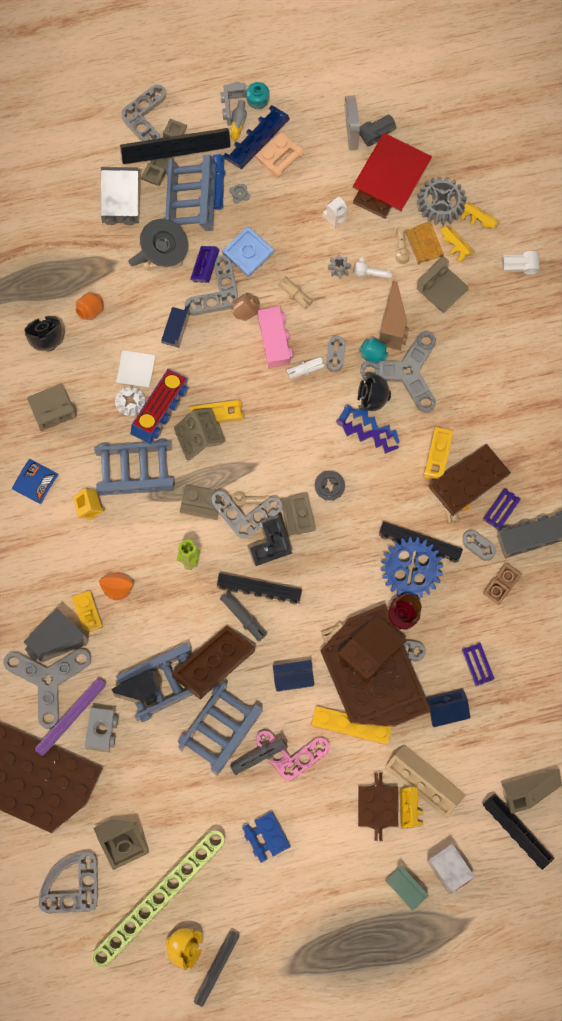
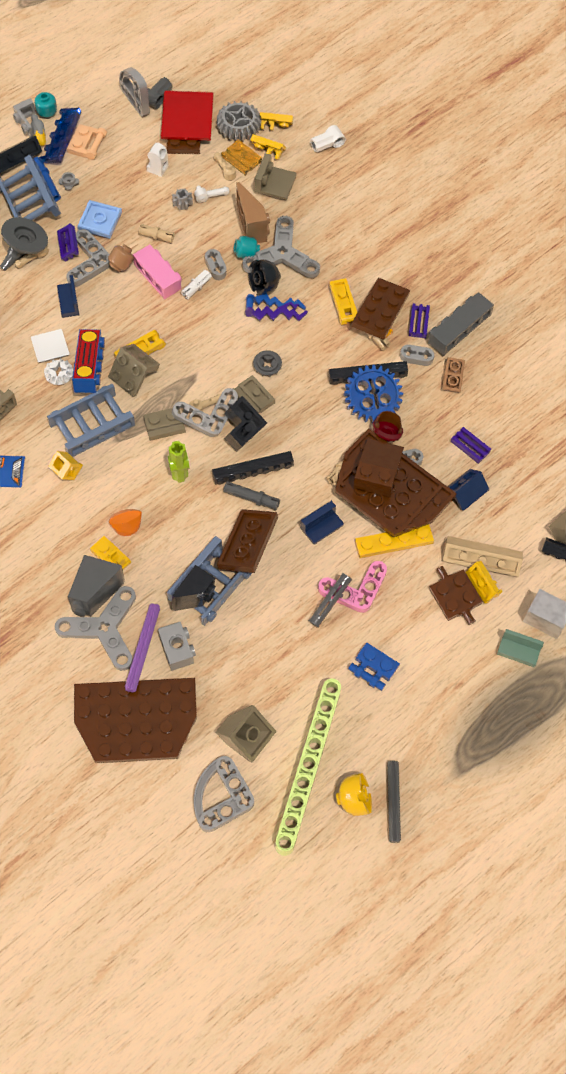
camera: 30 degrees left, 10 degrees down
sand blue fence [178,682,263,776] -> none

